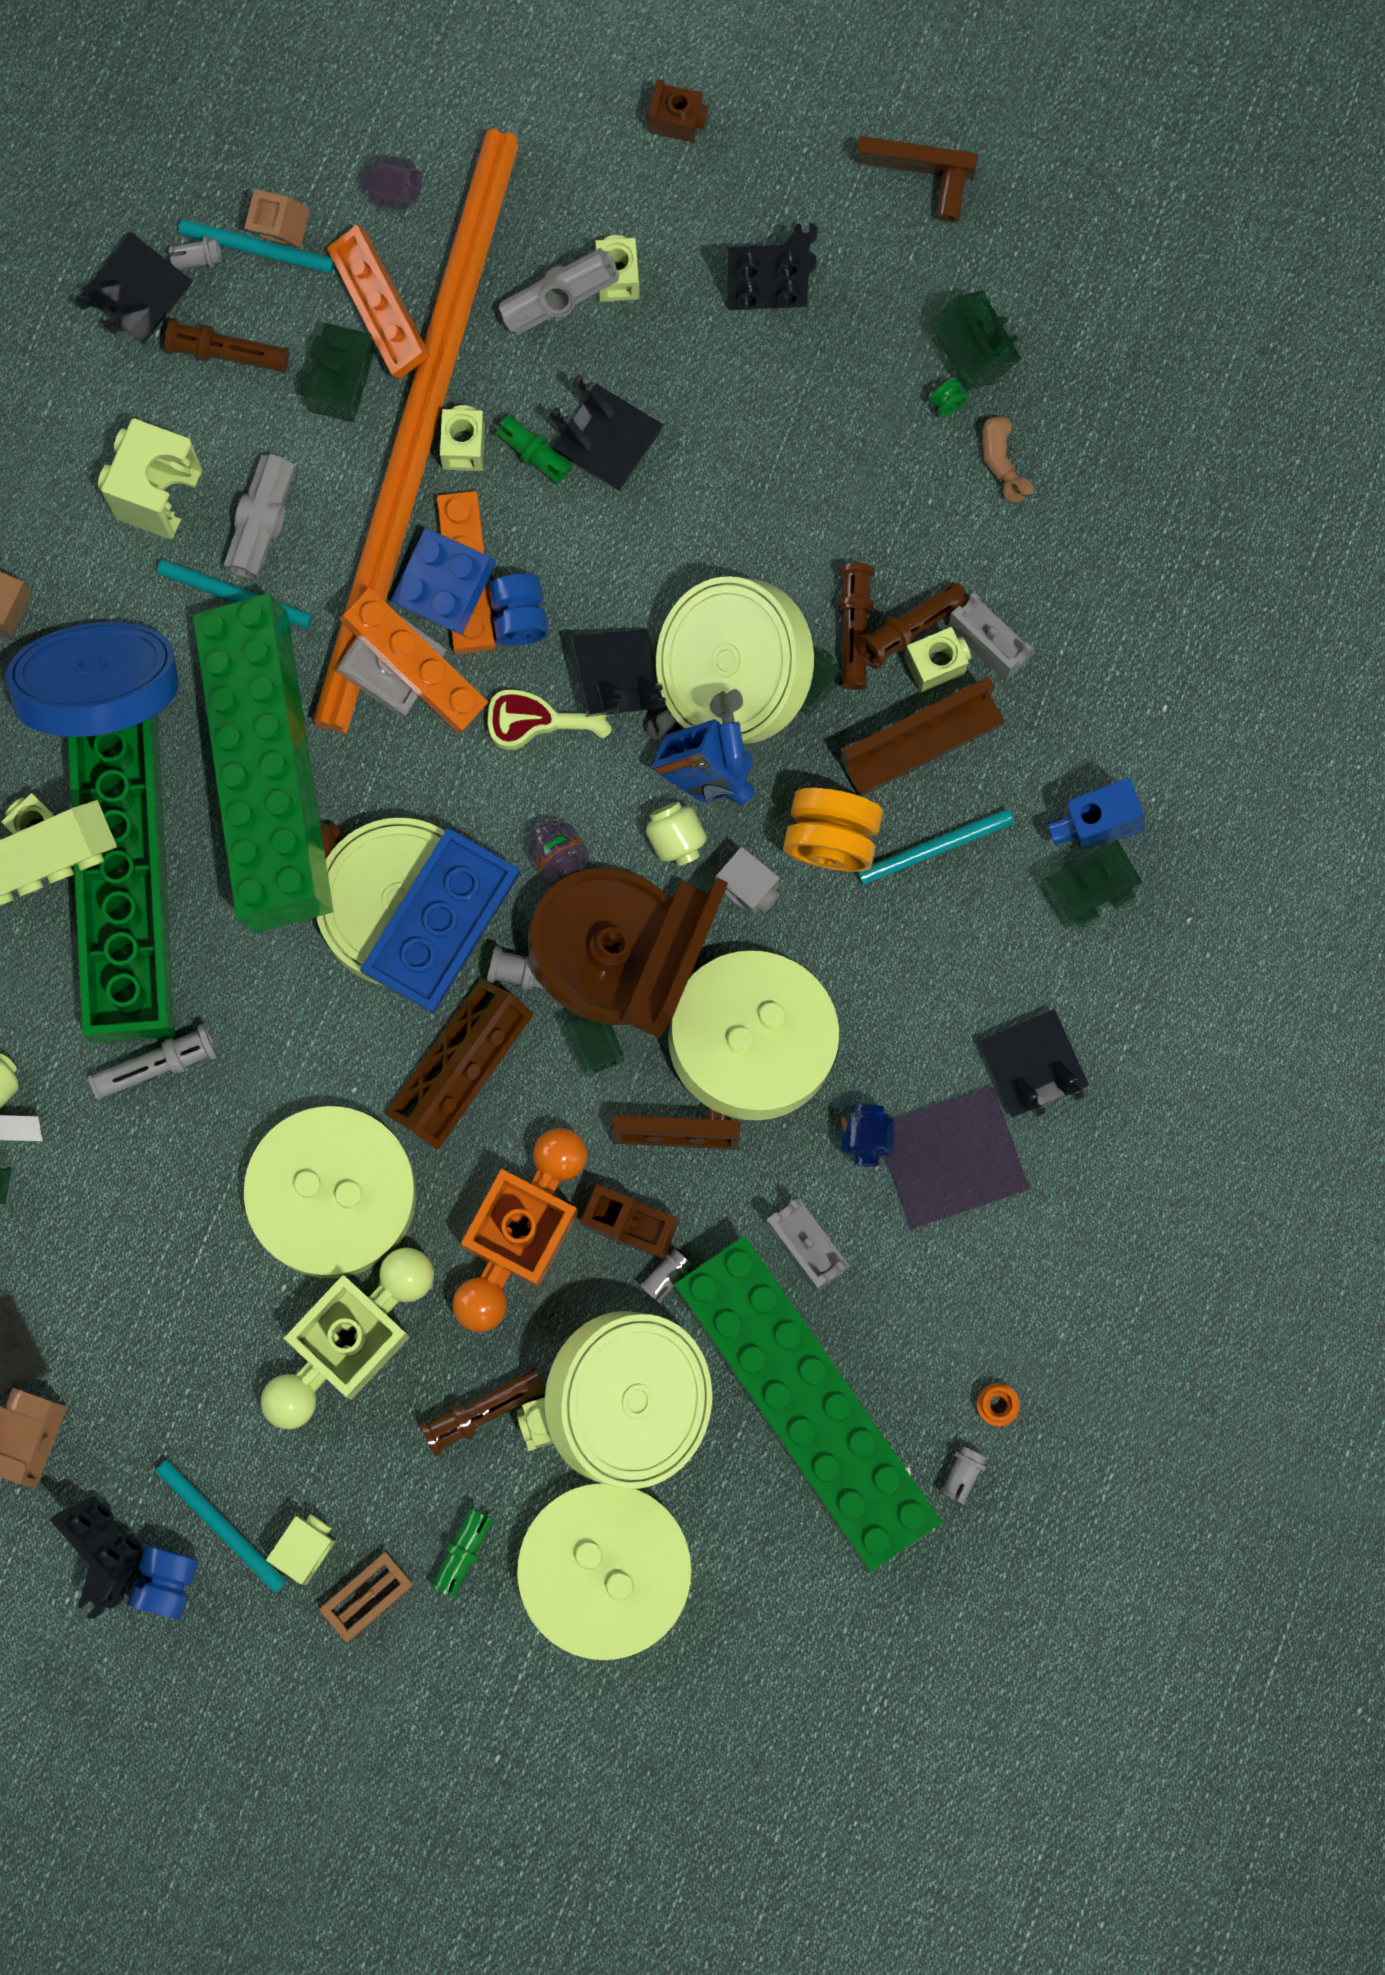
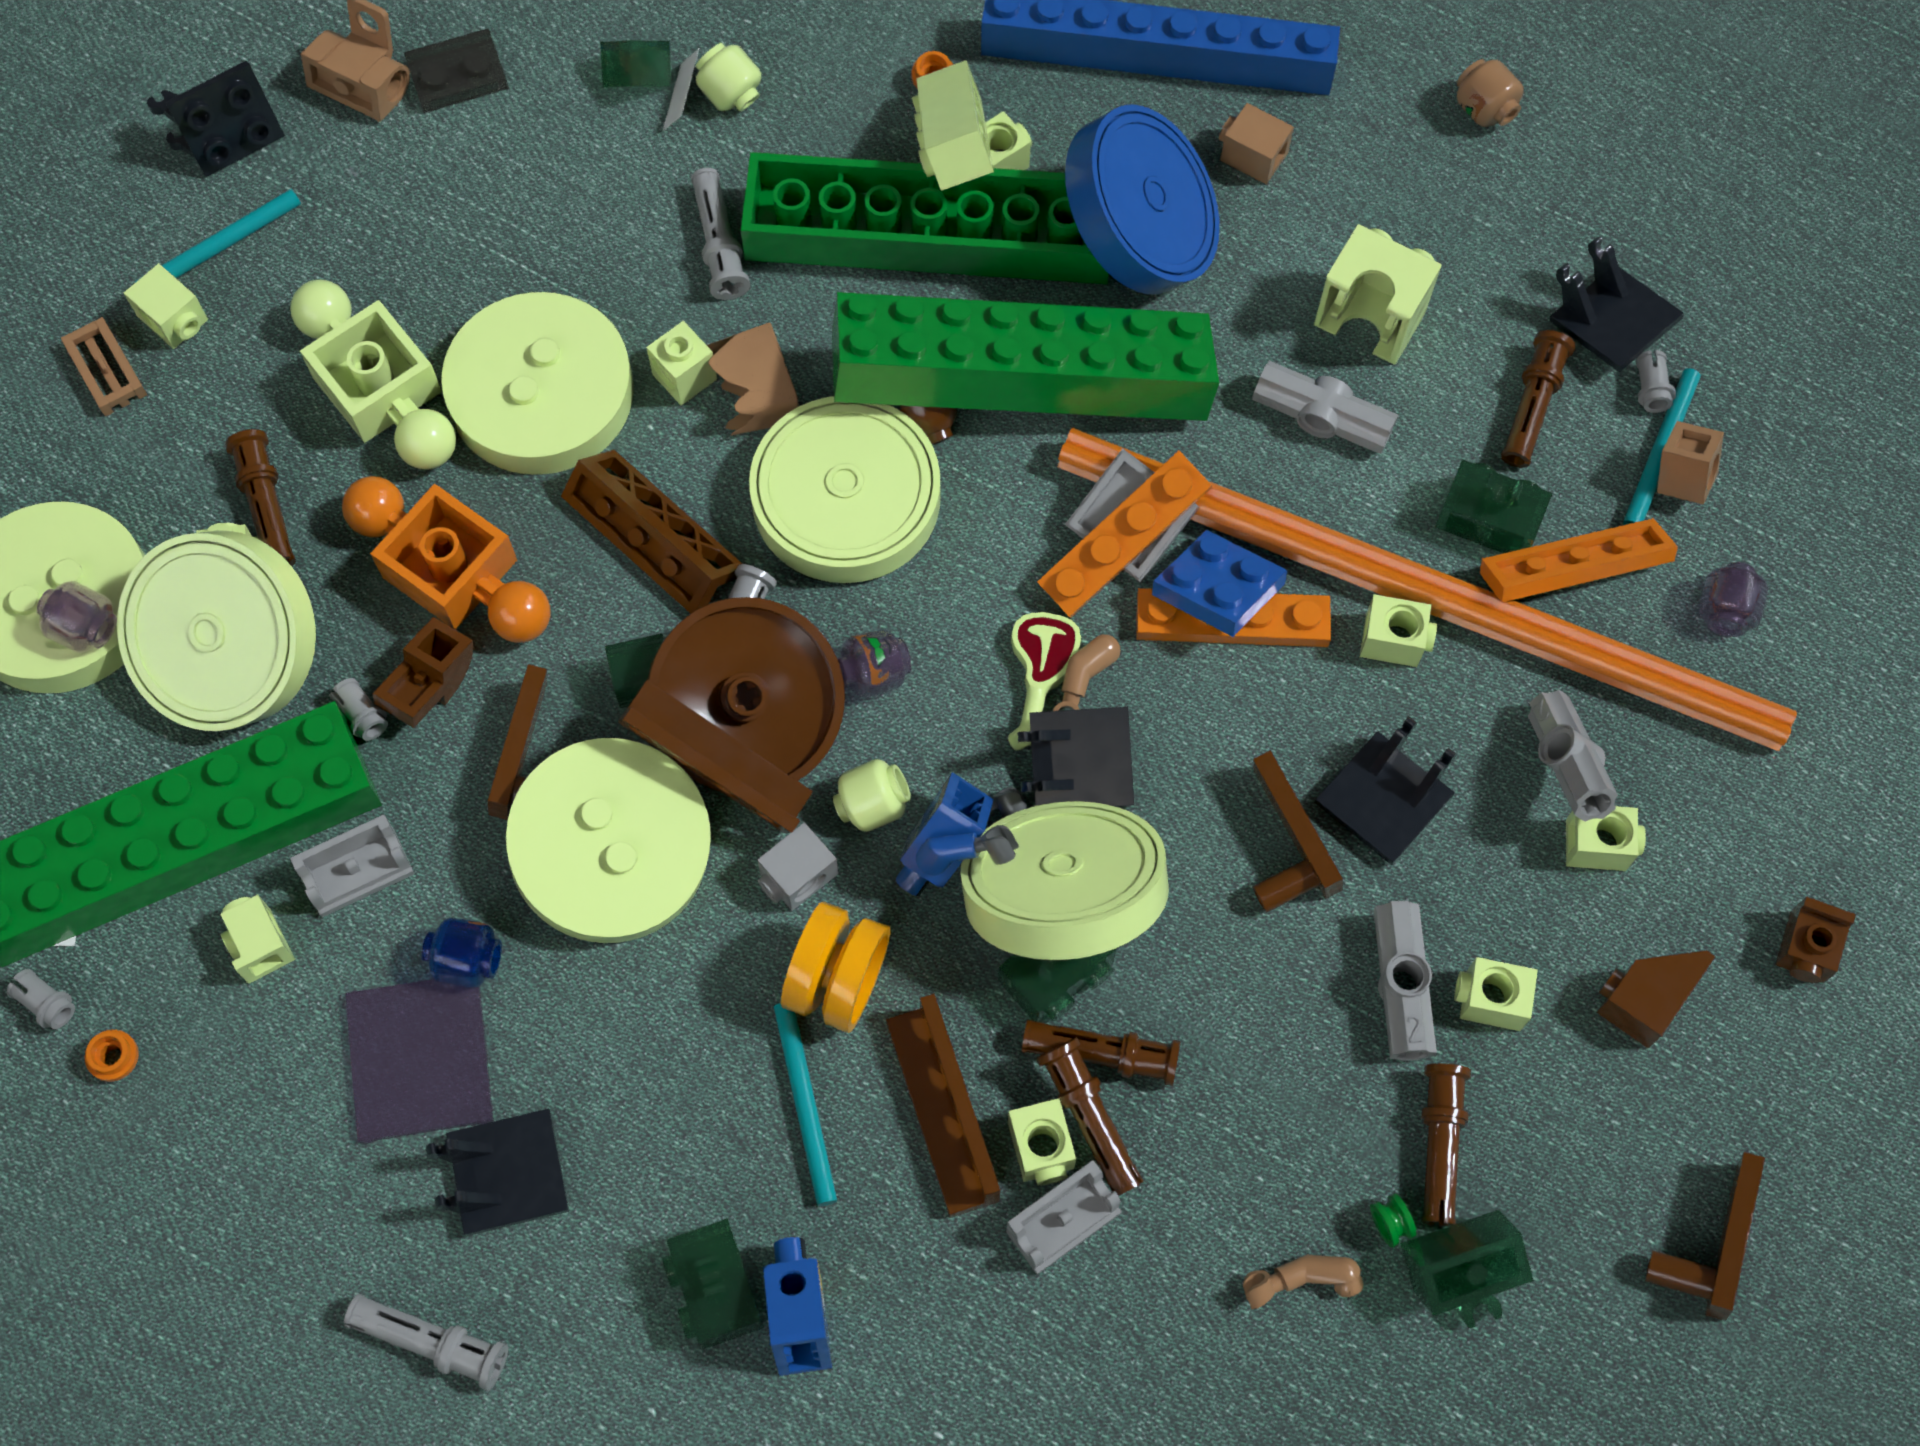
camera: 100 degrees right, 10 degrees down
blue wheel [127,1545,199,1620] -> none
teal bar [157,559,313,630] -> none
blue plate [360,828,521,1015] -> none
green pin [430,1507,494,1598] -> none
blue wheel [488,574,549,646] -> none
green pin [495,414,573,485] -> none
black plate [728,223,818,310] -> none
none -> head [37,580,117,653]
none -> yellowish green brick [221,895,295,984]
none -> light grey pin [344,1294,509,1391]
none -> yellowish green brick [647,321,717,406]
none -> medium nougat piece [707,322,799,436]
none -> medium nougat arm [1053,634,1121,711]
none -> reddish brown piece [1252,750,1343,913]
none -> light grey piece [1373,901,1437,1061]
none -> reddish brown pin [1421,1063,1471,1227]
none -> yellowish green brick [1454,957,1538,1031]
none -> reddish brown slope [1596,950,1716,1048]

